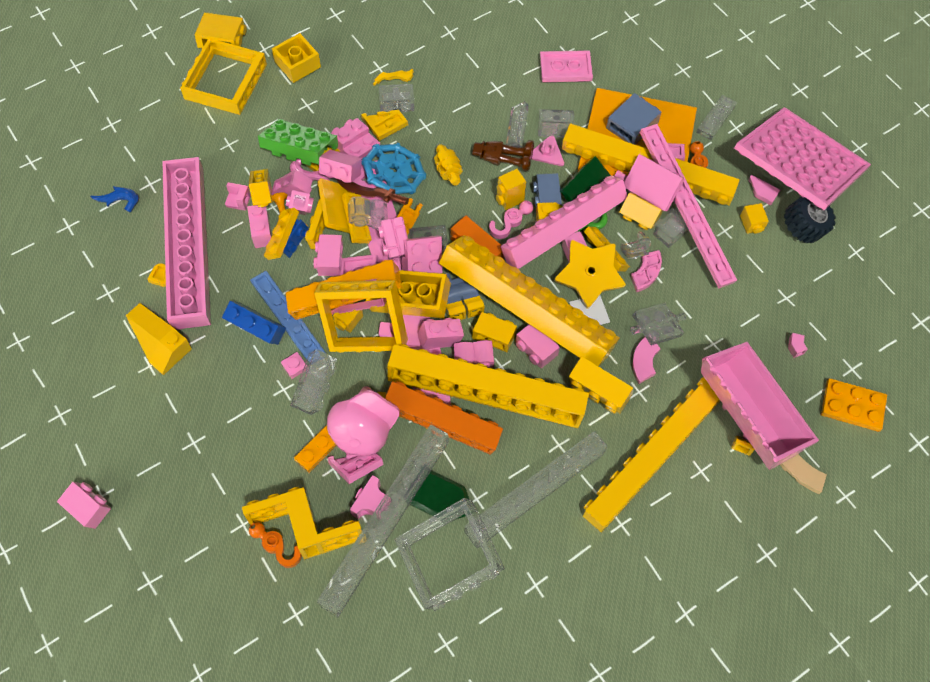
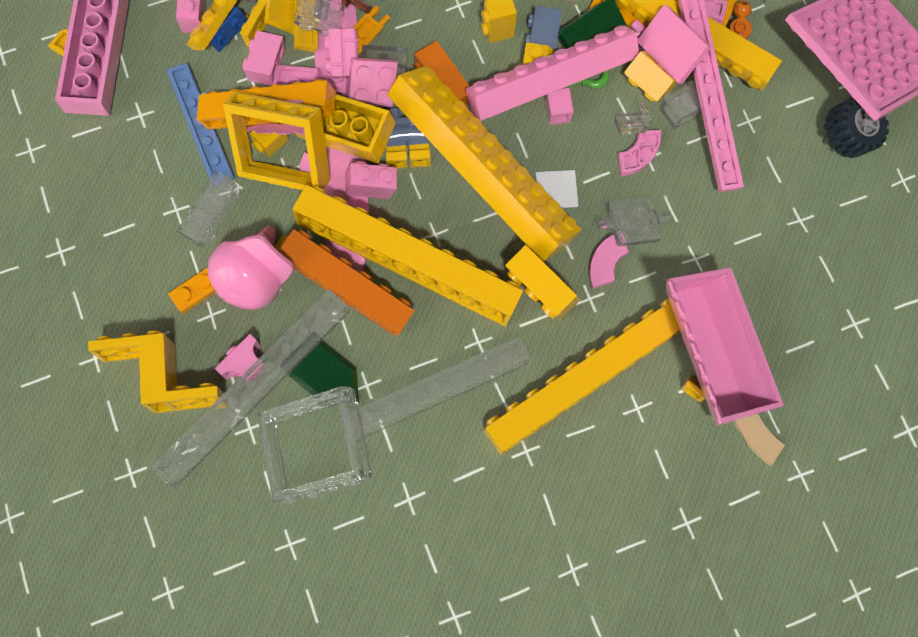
camera: 10 degrees right, 10 degrees up
yellow wedge [126,303,192,375] -> none
blue brick [222,301,286,345] -> none
orange piece [249,522,302,568] -> none
bright pink plate [281,352,308,379] -> none
bright pink wing [328,453,383,484] -> none
bright pink brick [454,341,494,368] -> none
yellow brick [472,312,517,352] -> none
bright pink piece [489,201,533,239] -> none
bright pink brick [516,324,560,369] -> none
yellow plate [555,240,626,309] -> none
yellow plate [584,226,630,271] -> none
yellow brick [740,203,769,234] -> none
bright pink tile [749,175,780,205] -> none
bright pink piece [788,333,808,358] -> none
light orange plate [821,378,887,432] -> none

